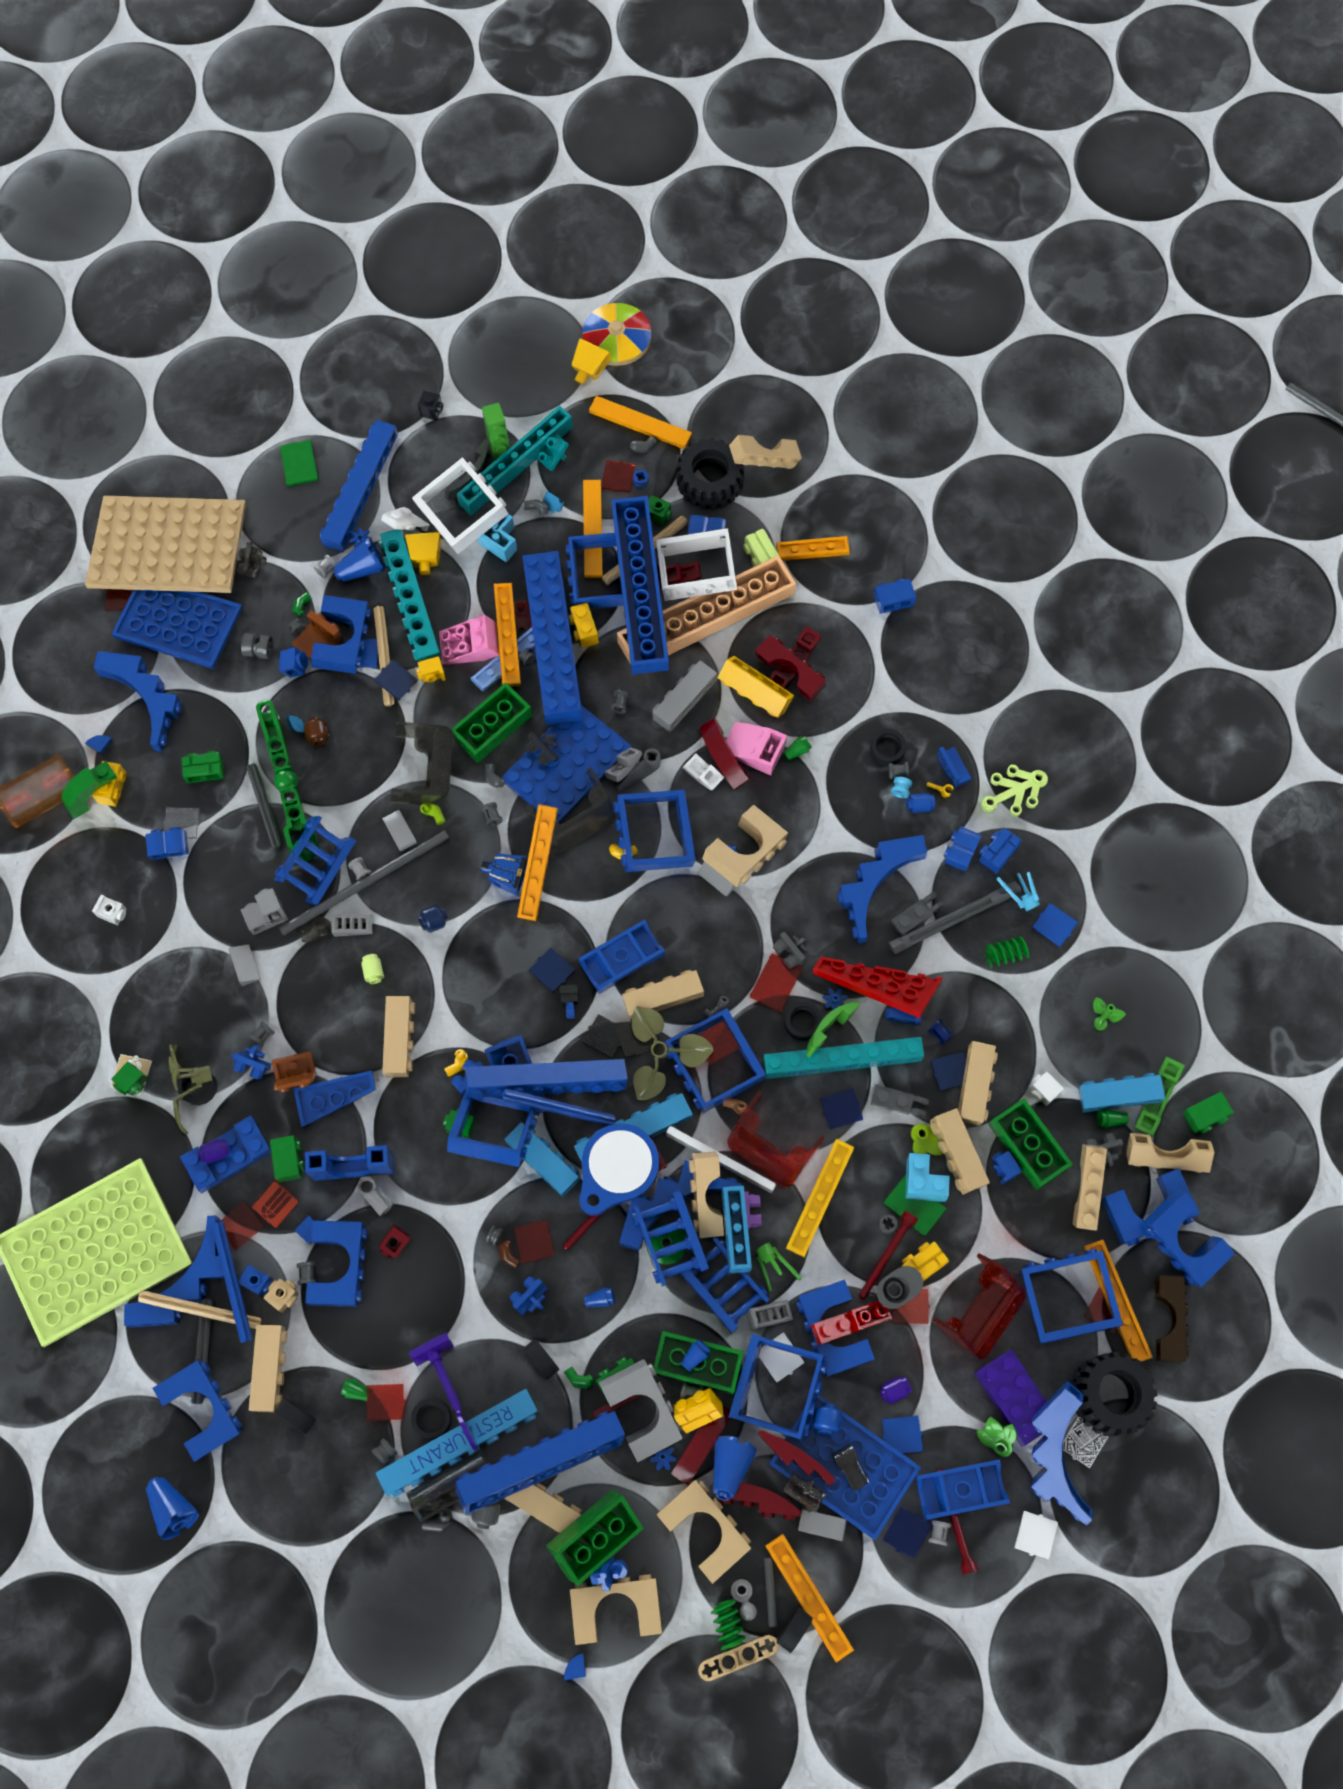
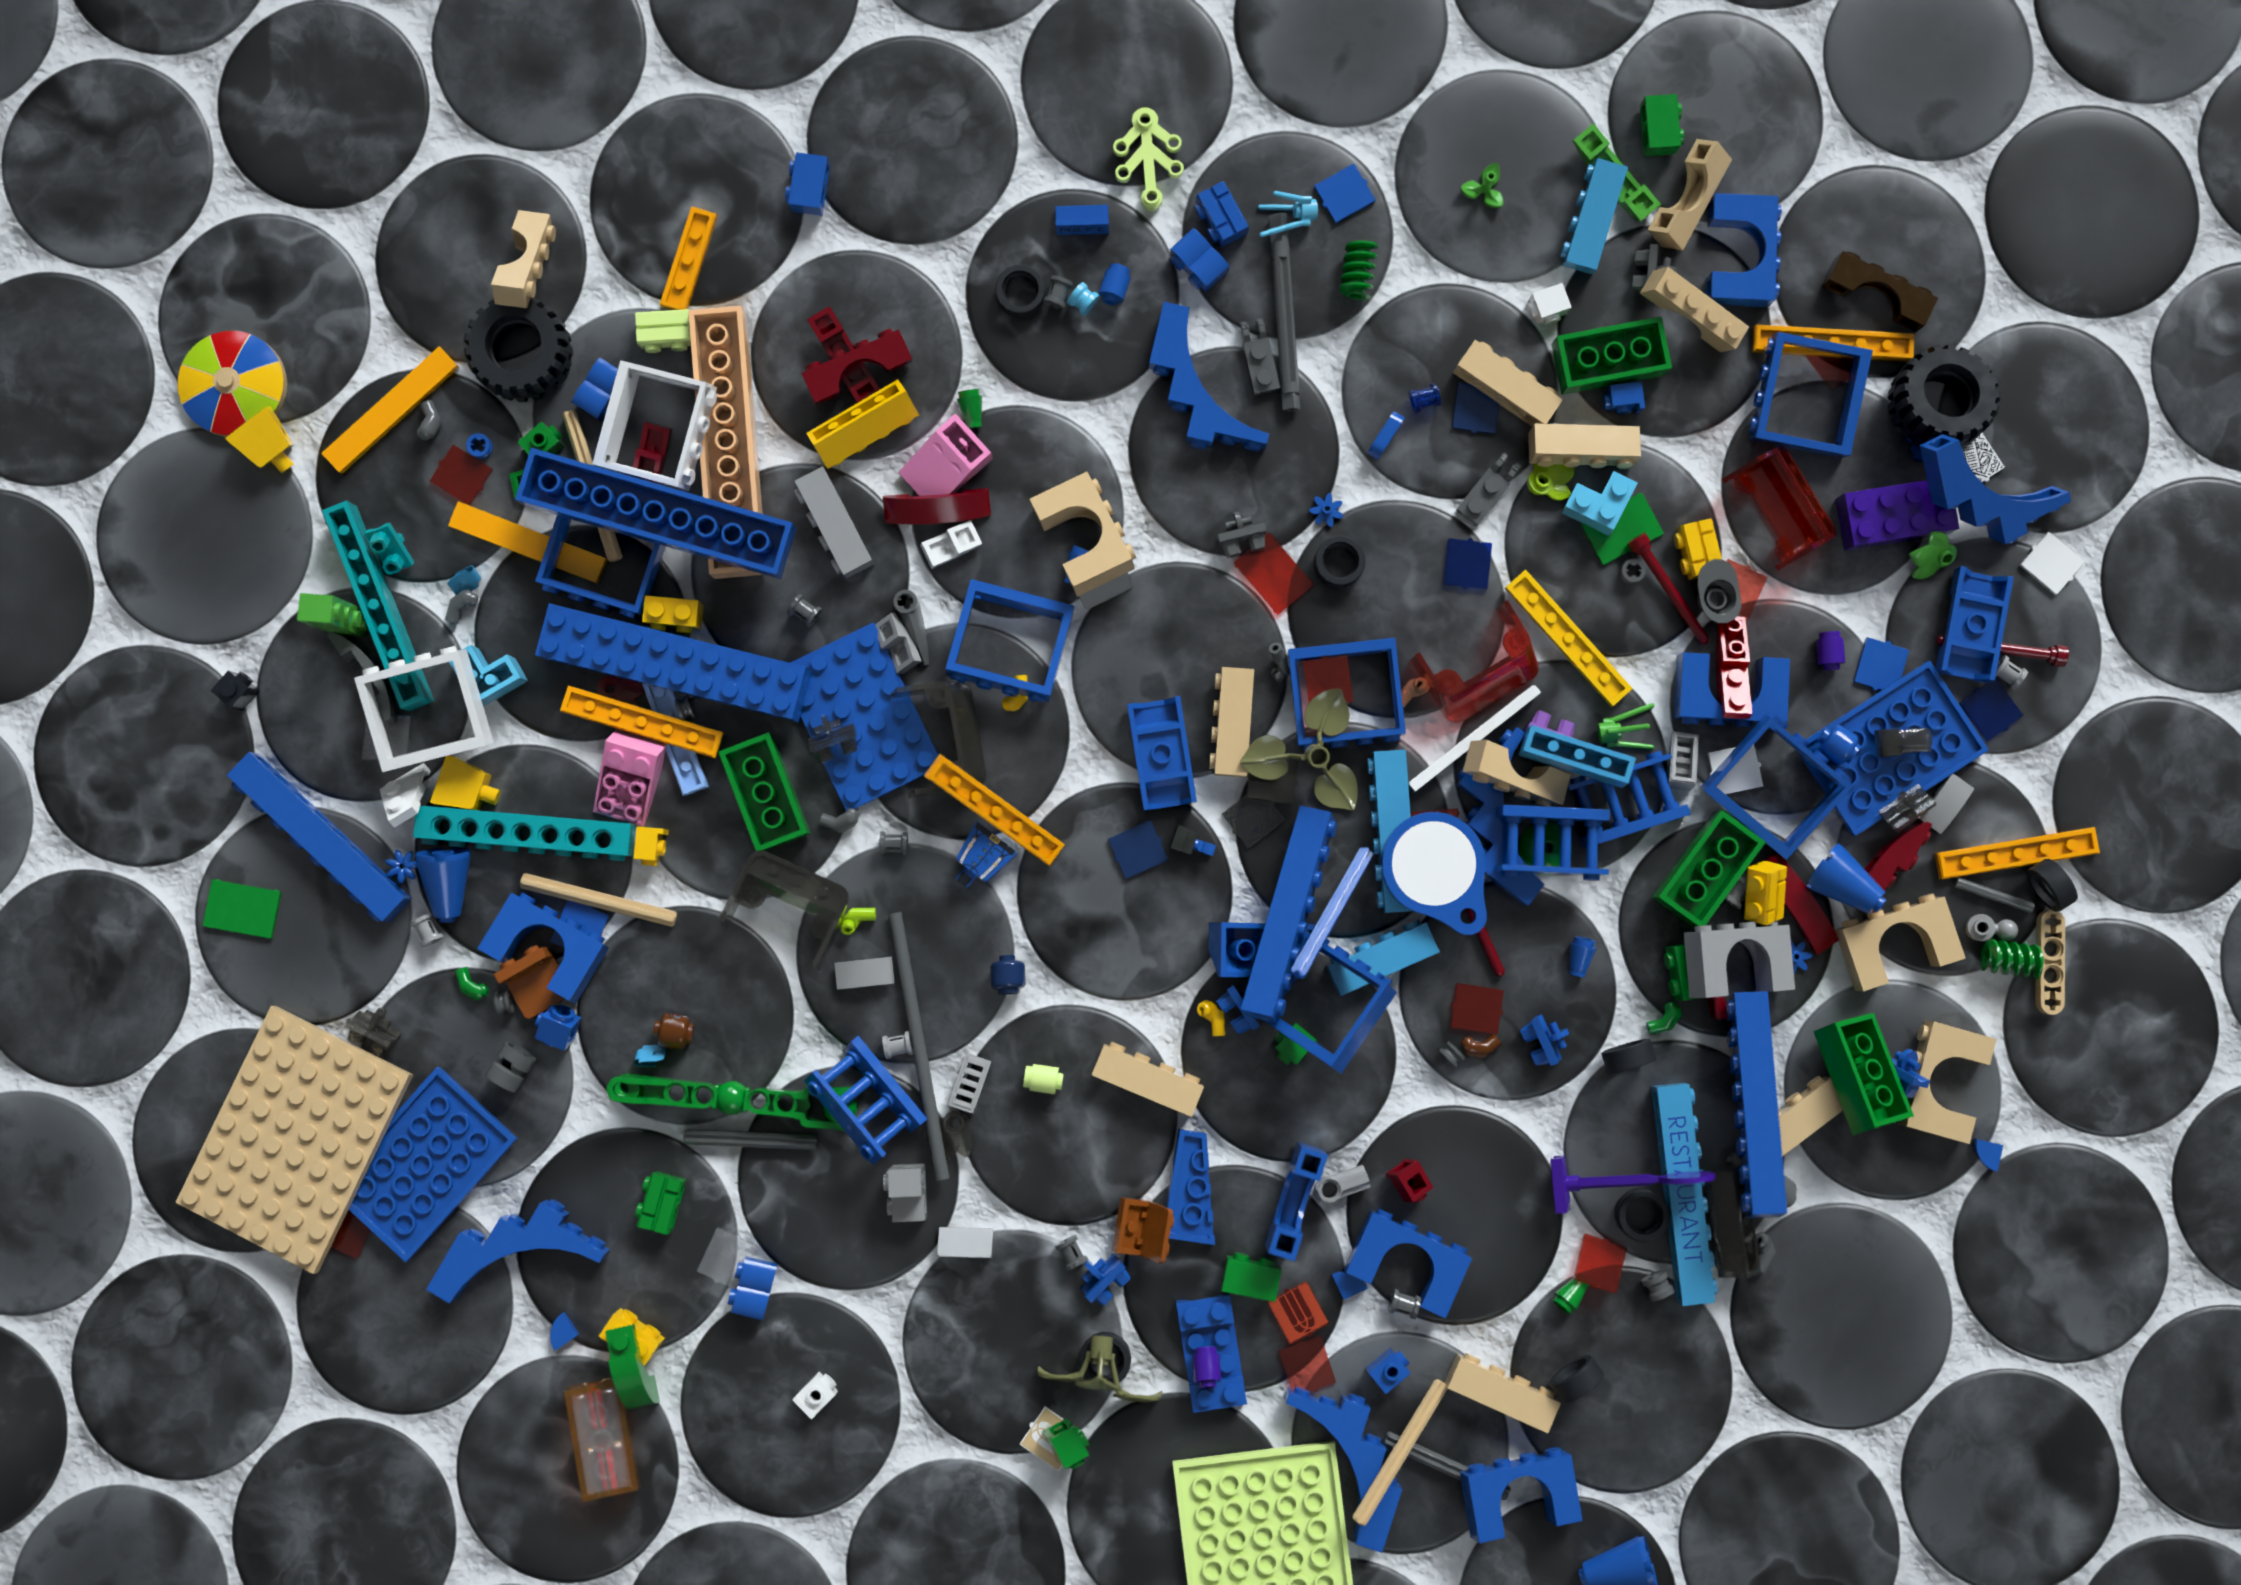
camera: 70 degrees left, 15 degrees up
blue axle [212,1222,252,1343] -> none
tan brick [264,1279,299,1313] -> none
dark blue piece [374,660,418,701] -> none
blue cone [681,1339,711,1372] -> none
dark red slope [758,1430,836,1486] -> none
teal brick [763,1037,924,1079] -> none
bright green slope [806,1002,860,1058] -> none
red wing [812,957,943,1018] -> none
yellow hand [926,782,954,798] -> none
green cone [1097,1108,1129,1129] -> none
blue arch [1142,1190,1235,1287] -> none

